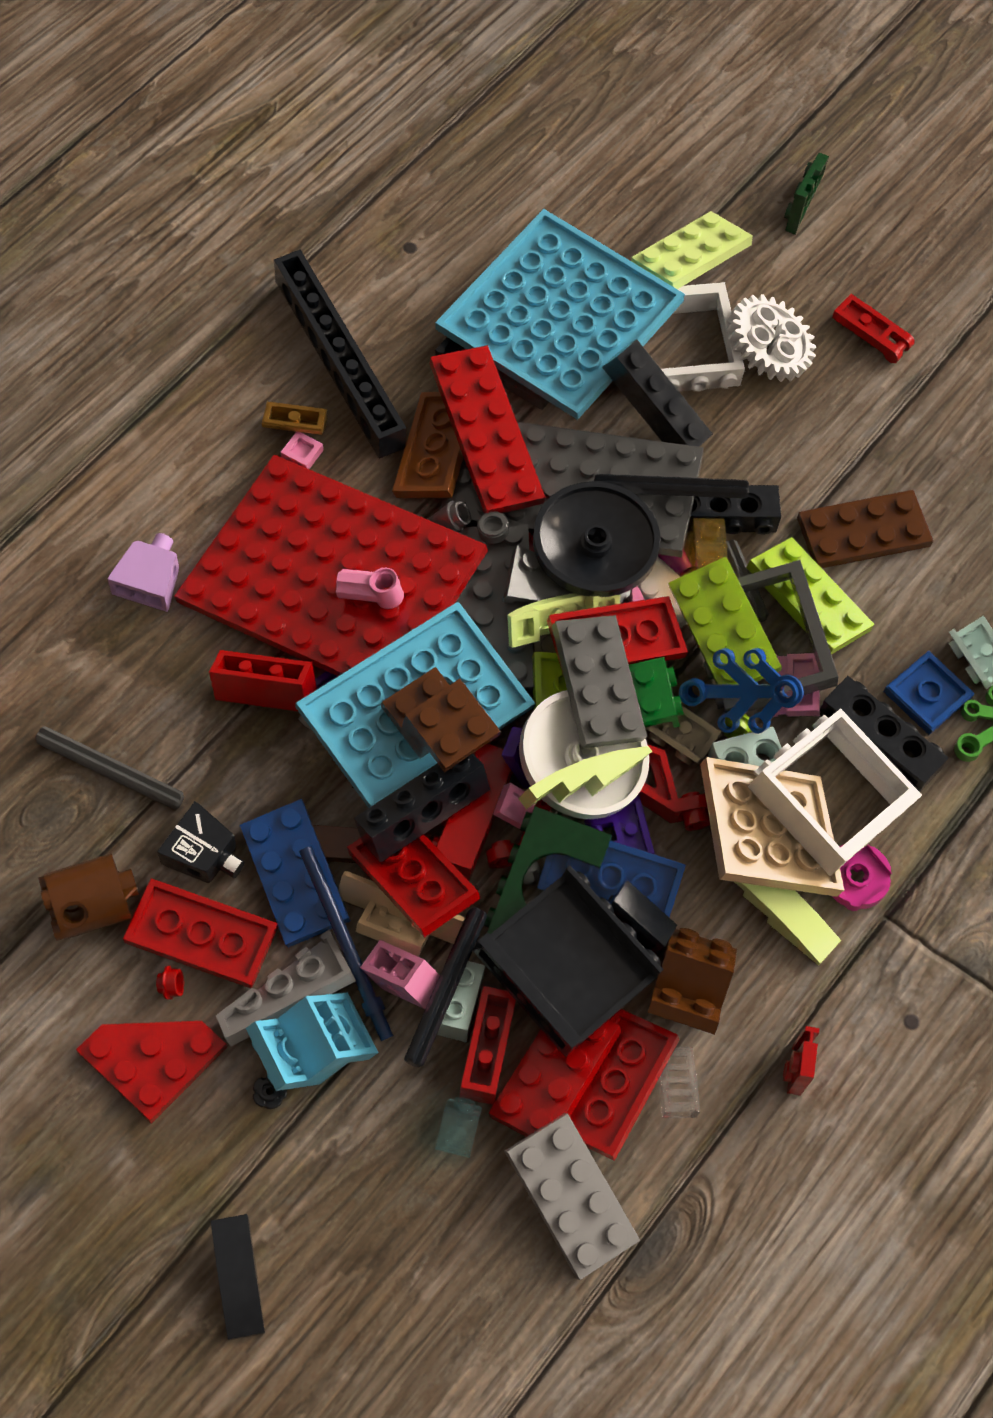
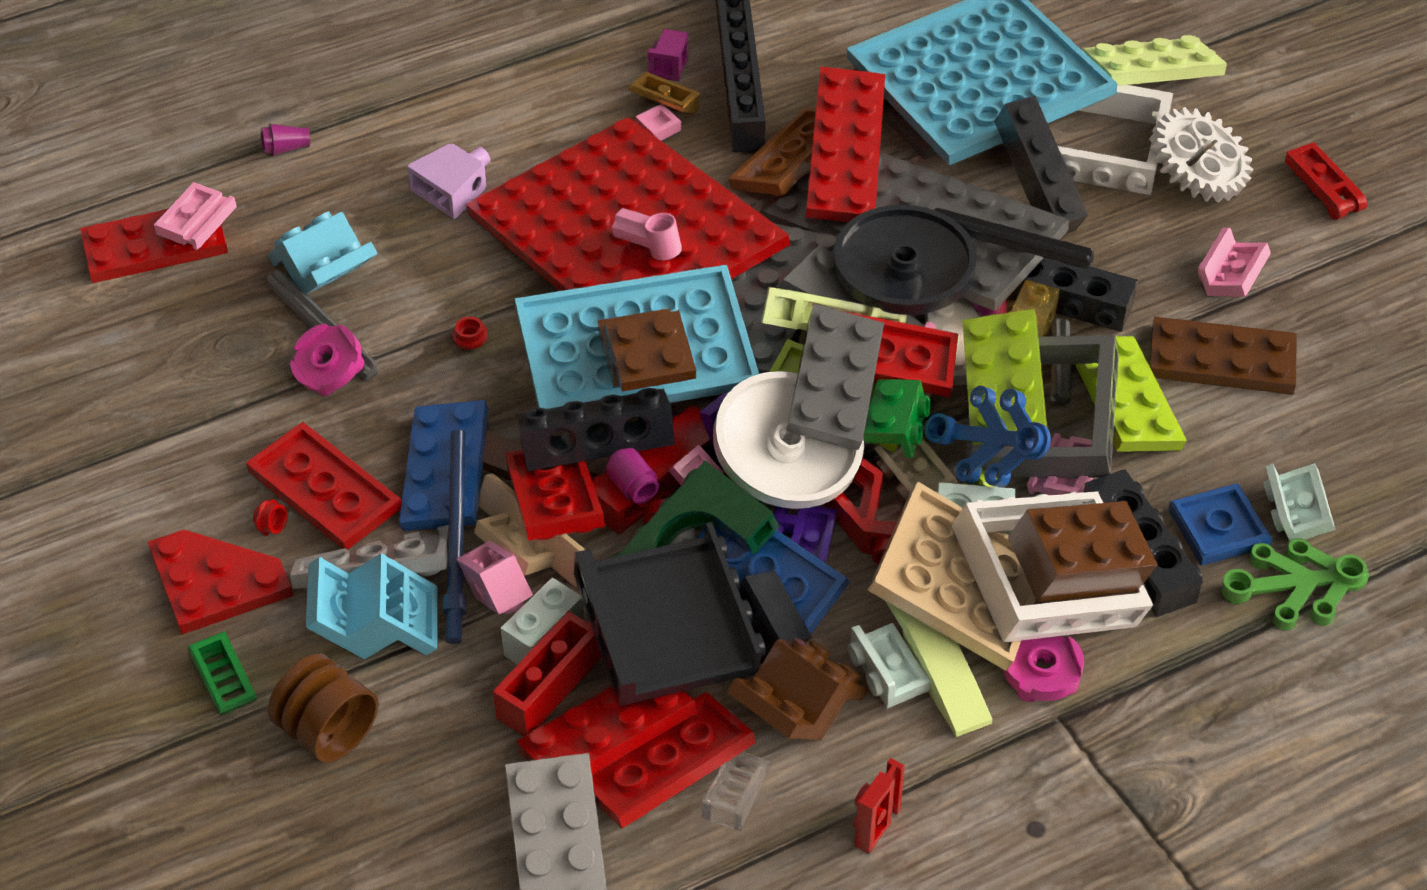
camera: 30 degrees right, 15 degrees down
reddish brown cylinder [38,853,139,941] -> none
black torso [157,801,245,883] -> none
red brick [209,650,317,712] -> none
black slope [211,1214,265,1340] -> none
black plate [253,1076,287,1109] -> none
black axle [404,907,487,1068] -> none
flat silver cone [427,501,471,531] -> none
clear light blue bracket [435,1097,482,1158] -> none
dark grey tile [477,512,509,544] -> none
yellowish green slope [518,746,652,809] -> none
dark green wing [784,153,829,235] -> none
none -> green slope [188,631,257,716]
none -> reddish brown wheel [267,653,379,763]
none -> medium azure bracket [268,211,378,295]
none -> dark pink plate [290,324,364,396]
none -> red plate [452,317,488,349]
none -> magenta brick [606,448,659,504]
none -> magenta brick [648,29,689,81]
none -> light aqua bracket [847,623,931,709]
none -> reddish brown brick [1008,501,1158,602]
none -> bright pink bracket [1198,228,1271,297]

